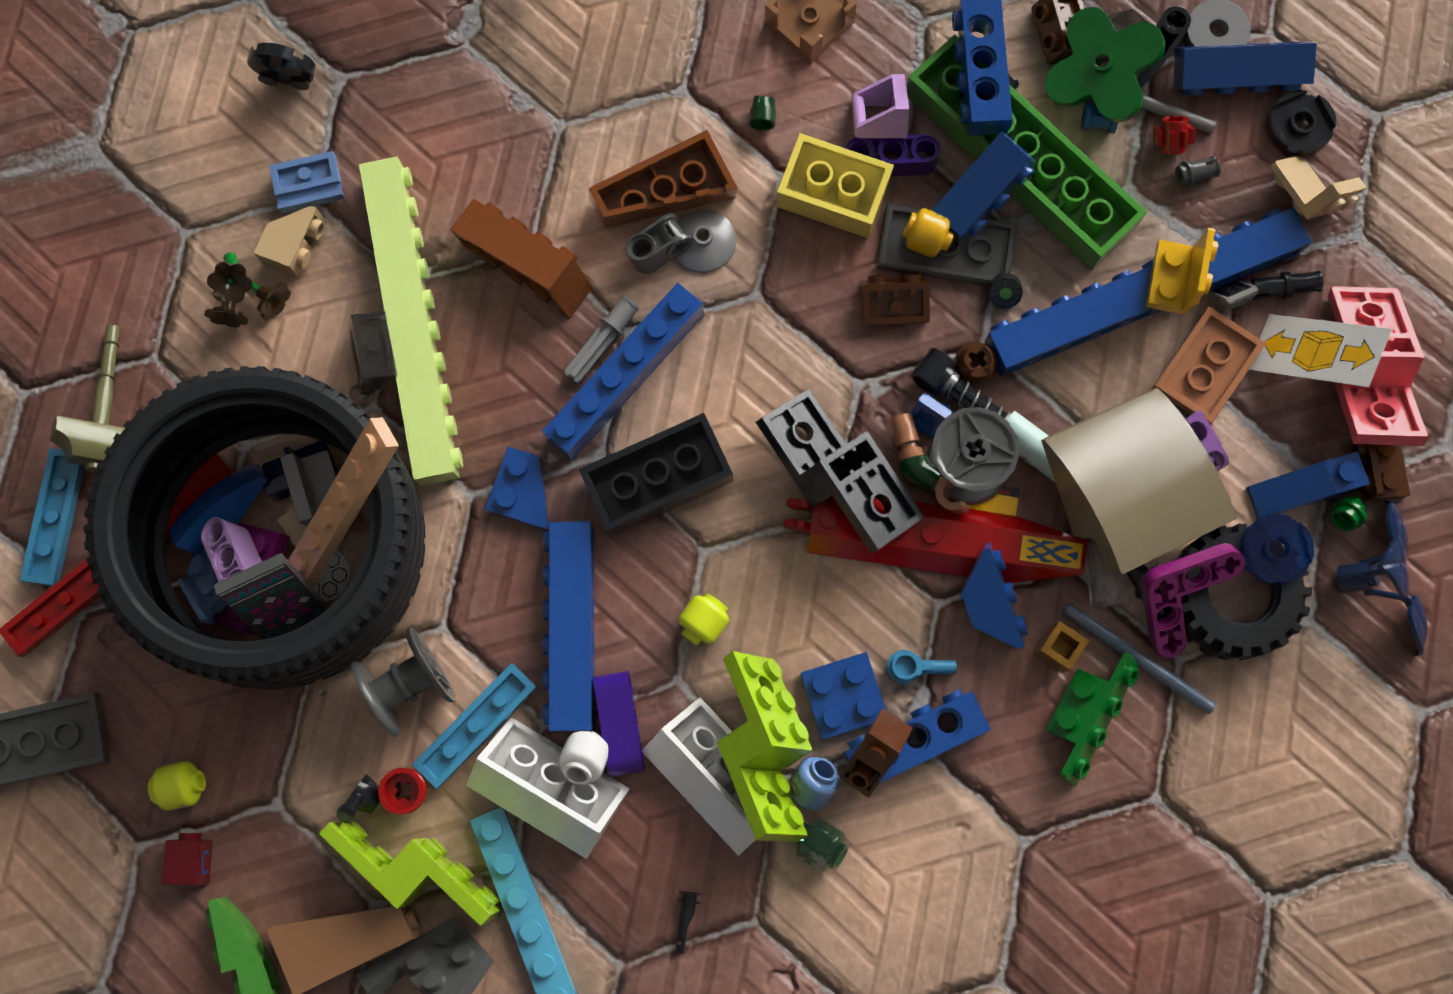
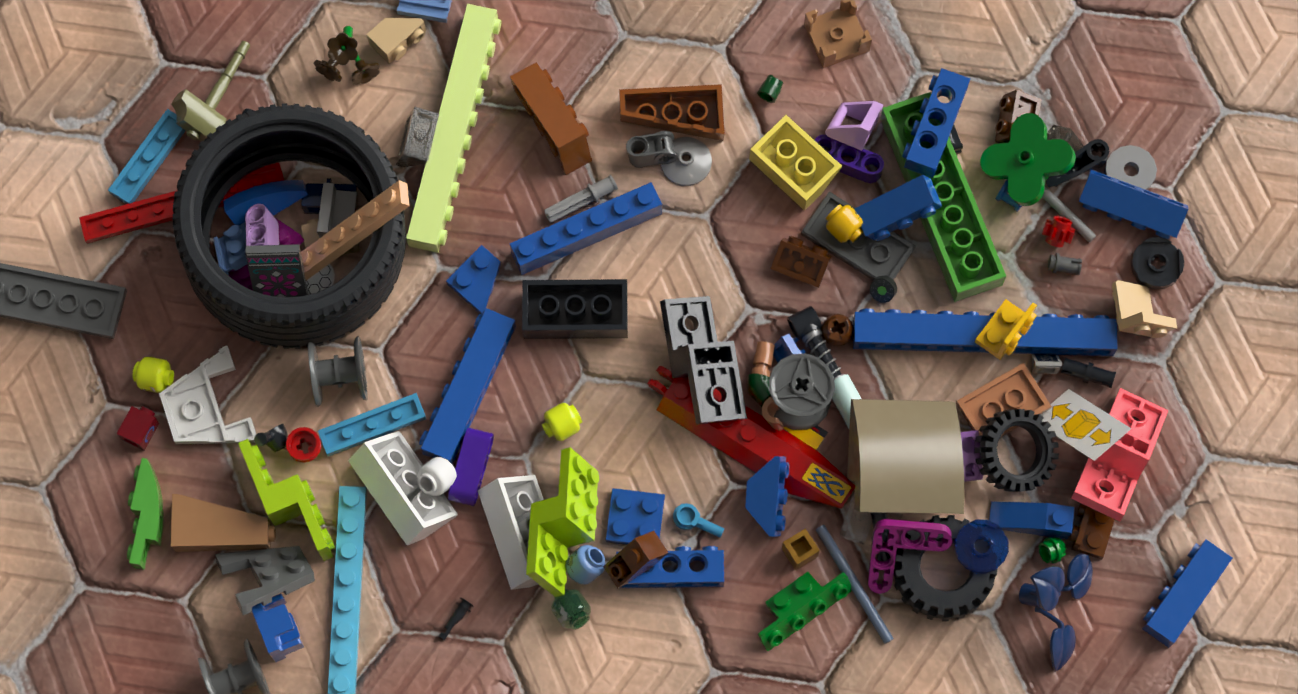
camera: 20 degrees right, 5 degrees down
none -> white wing [159,346,257,444]
none -> black tyre [974,409,1059,492]

